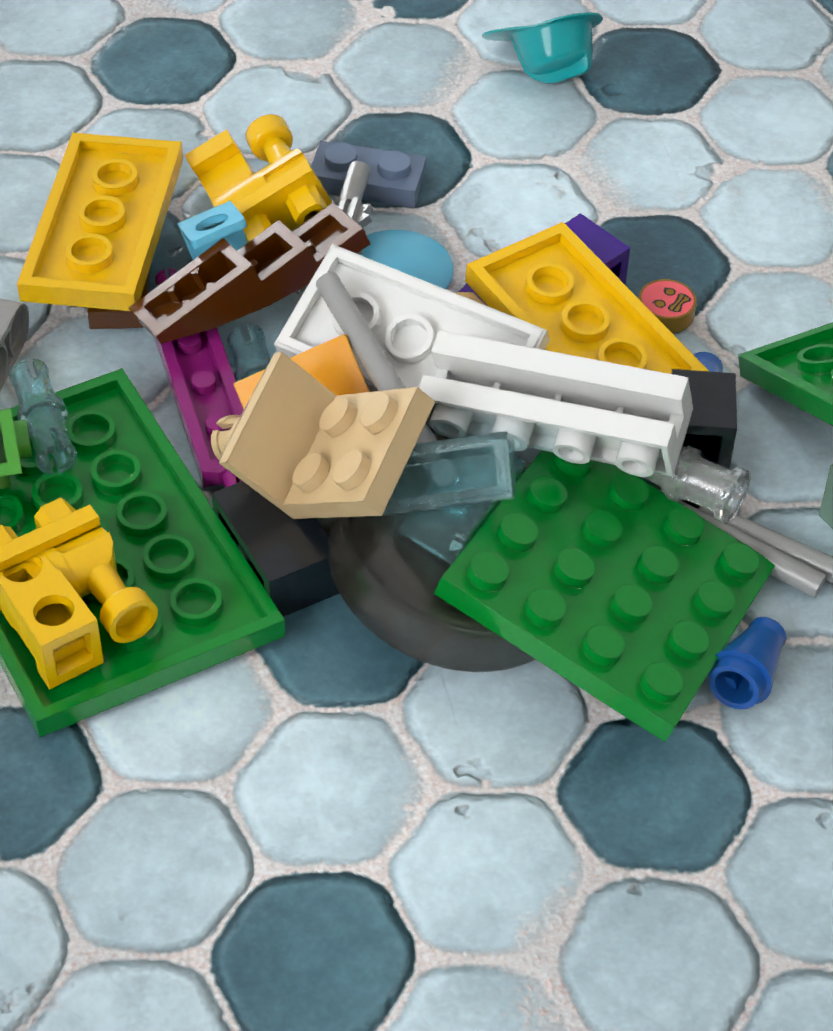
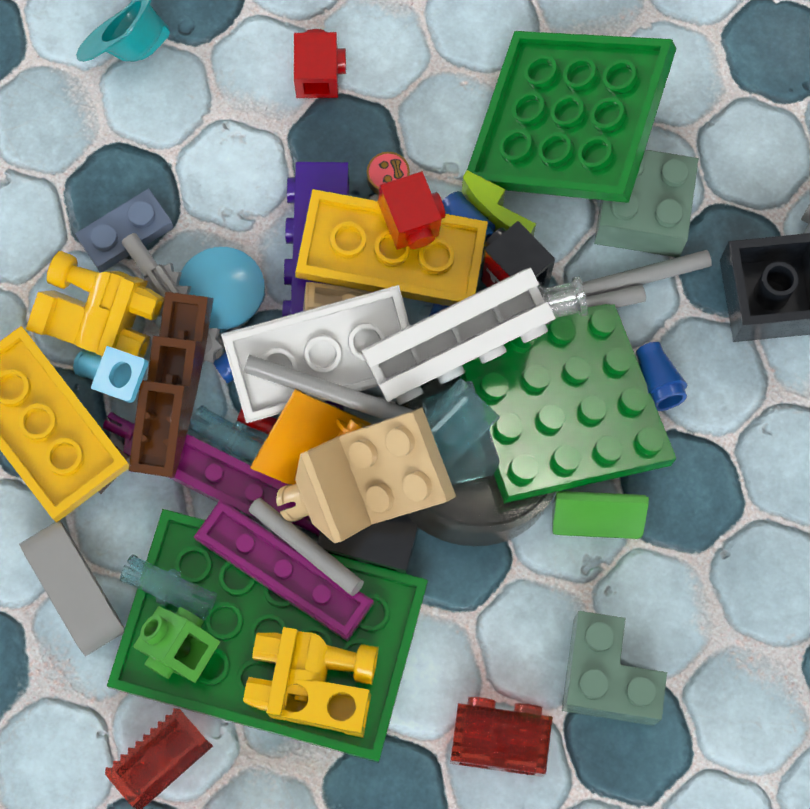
camera: 45 degrees left, 25 degrees up
none -> magenta tile [194,499,374,642]
none -> light grey bar [249,498,364,596]
none -> red brick [294,29,346,98]
none -> red brick [378,171,446,250]
none -> clear red brick [450,697,553,777]
none -> lime slope [461,170,536,236]
none -> bright green slope [552,491,649,539]
none -> sand green brick [562,611,667,726]

